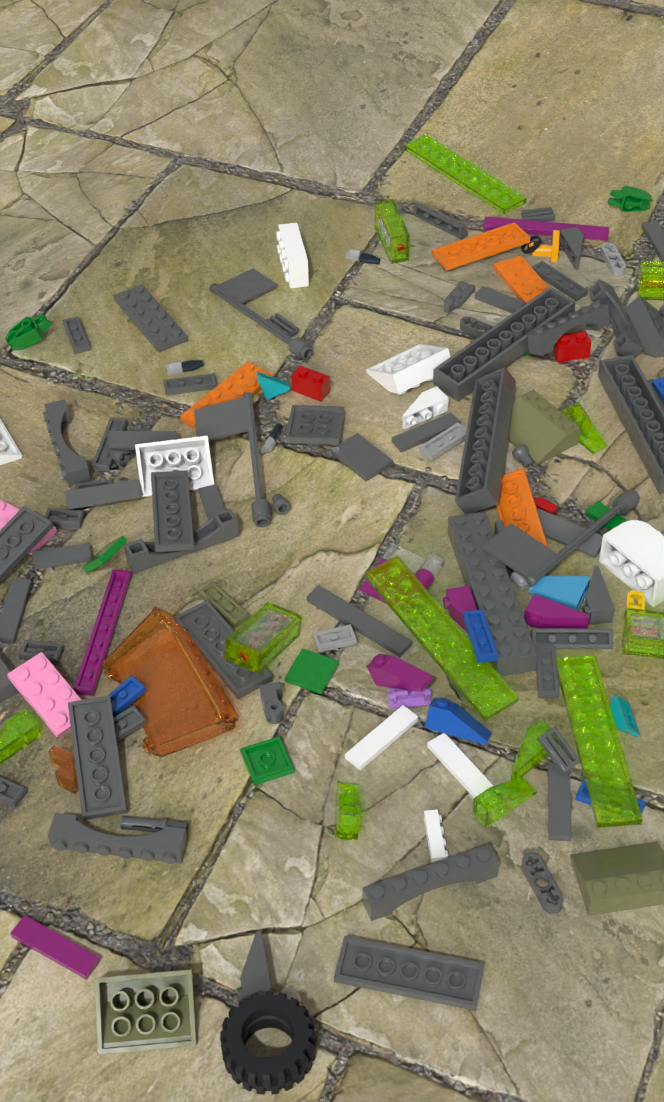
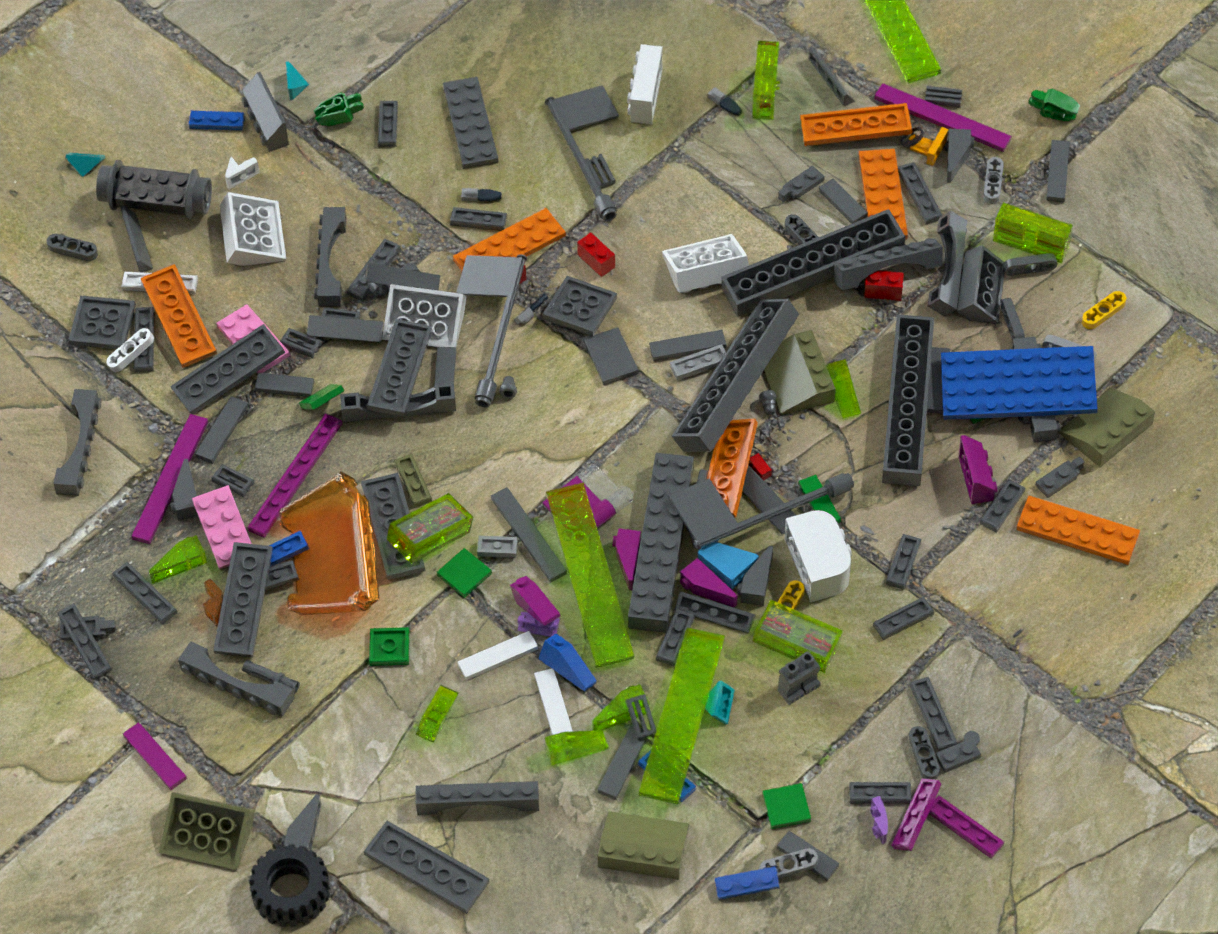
camera: 20 degrees right, 10 degrees up
teal slope [256,371,290,400] -> none
dark grey leg [260,682,284,724] -> none
white slope [402,386,449,430] -> none
white piece [424,809,448,864] -> none
blue plate [462,610,498,663] -> none
dark grey beam [521,853,563,914] -> none

